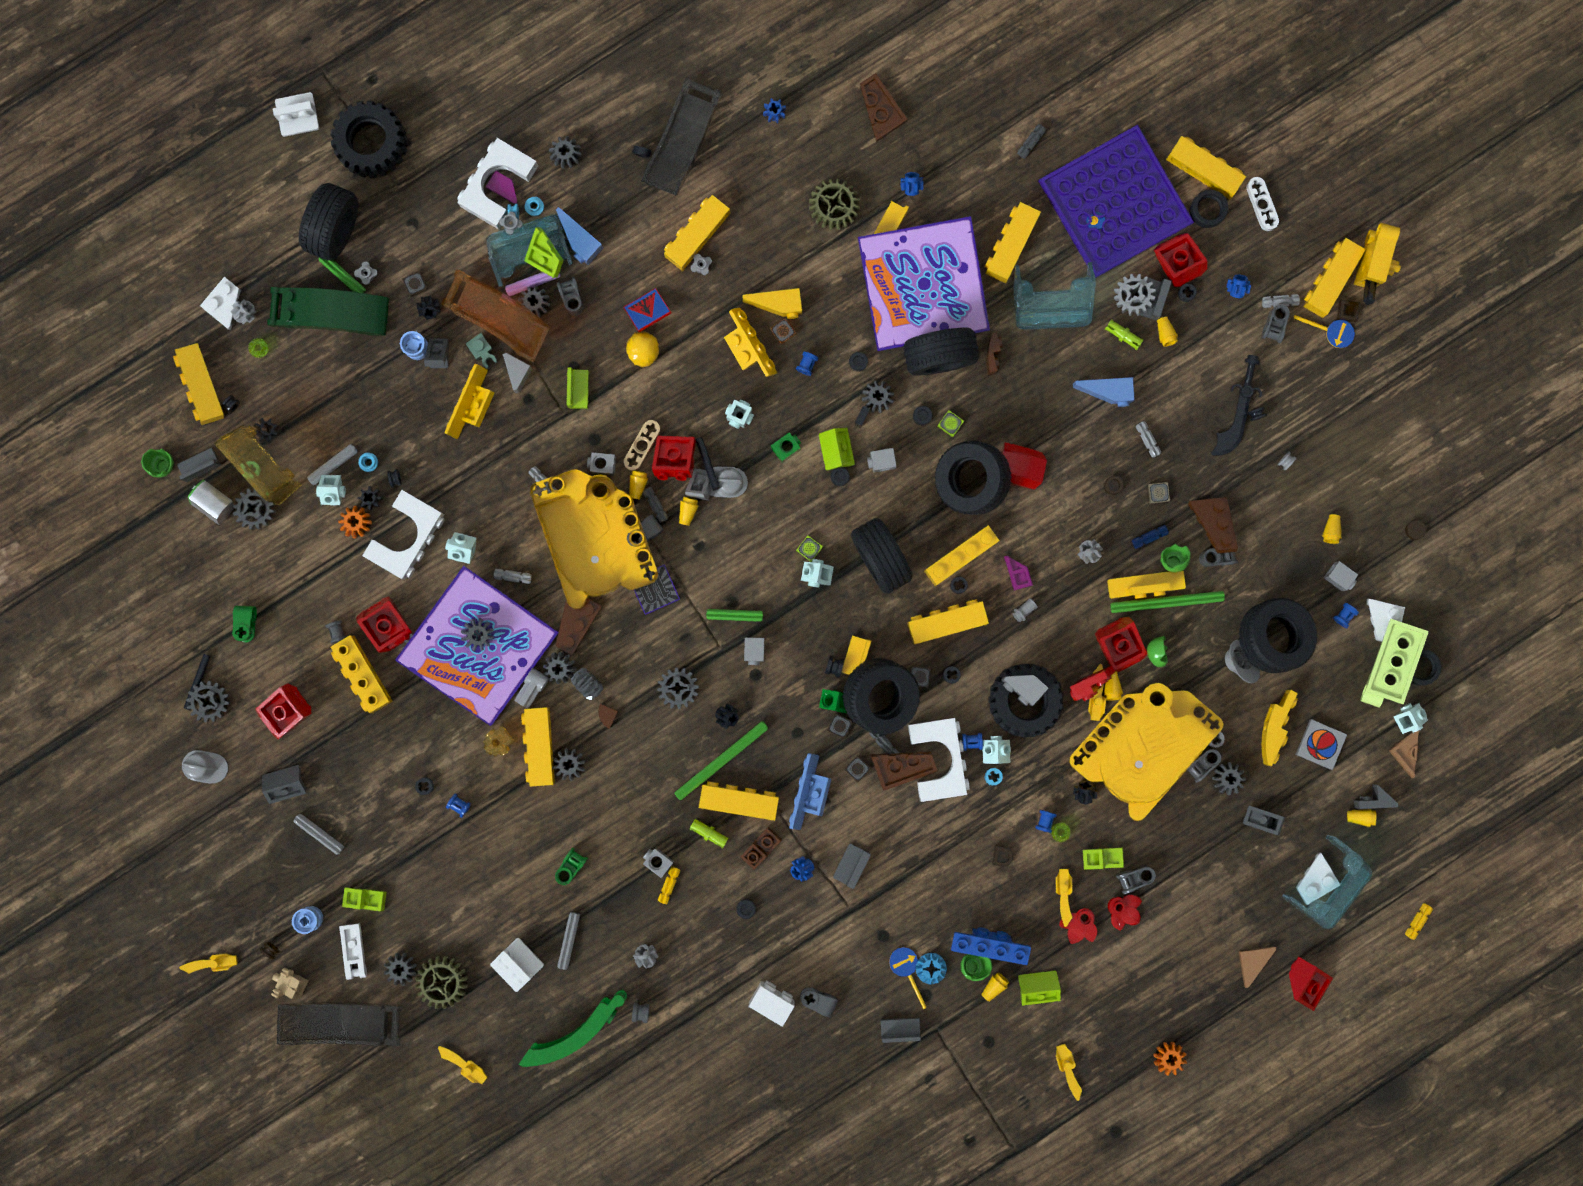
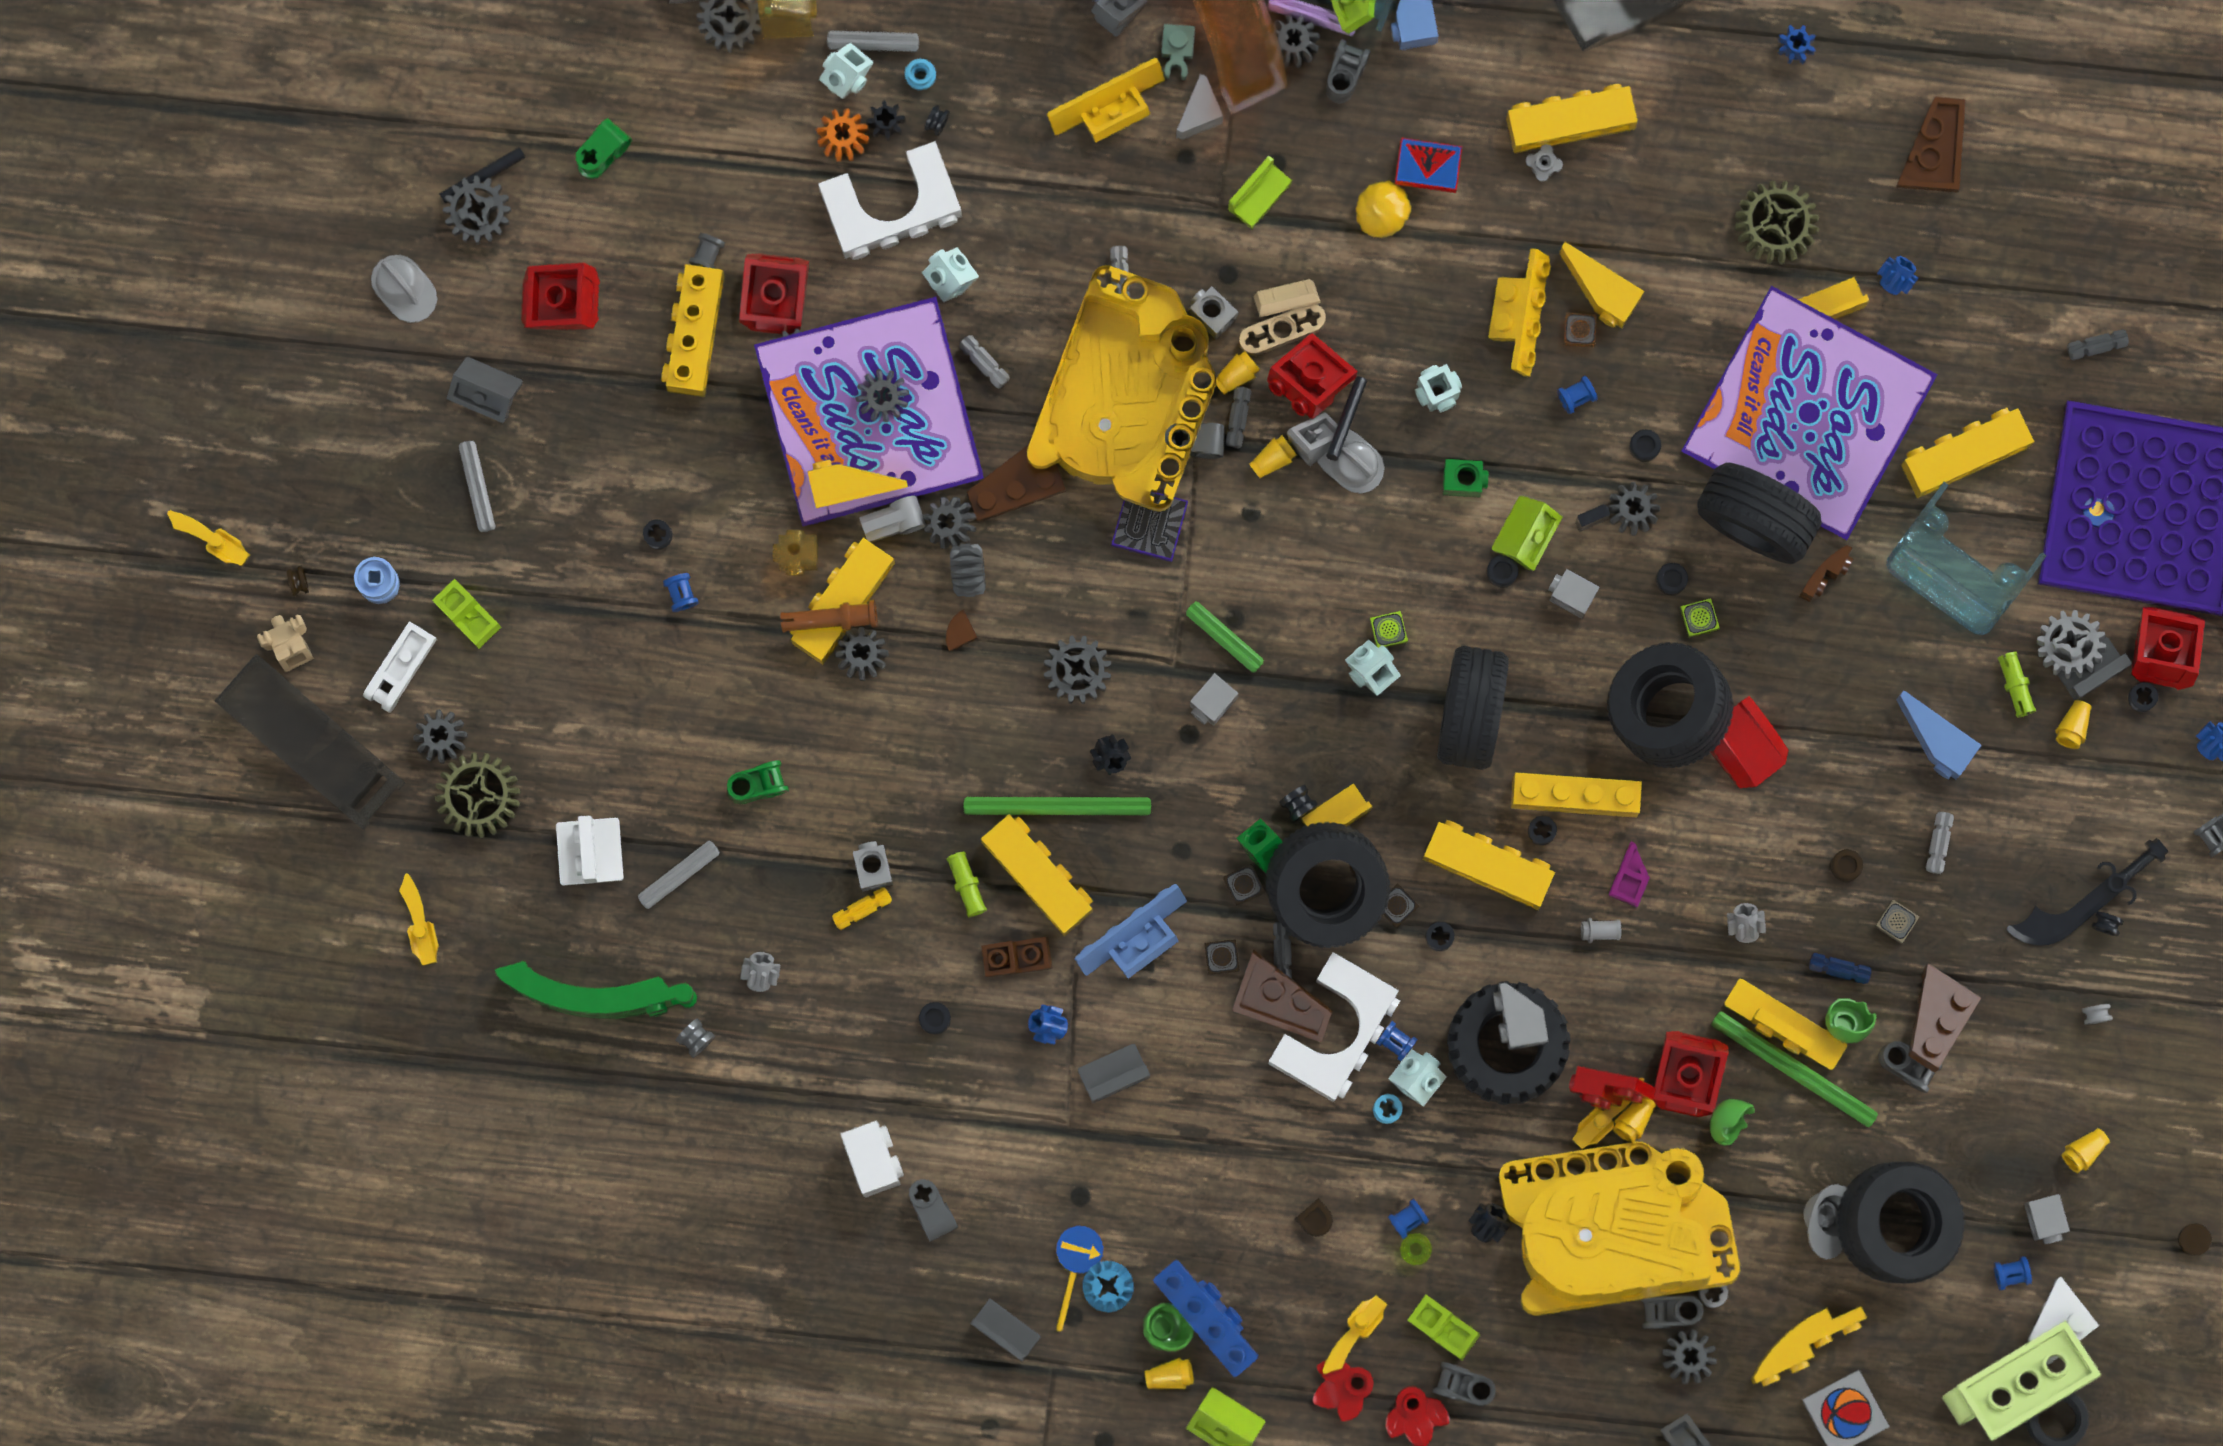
camera: 40 degrees right, 5 degrees down
none -> dark orange pin [781,600,878,632]
none -> yellow slope [807,459,908,508]
none -> tan tile [1253,279,1320,317]

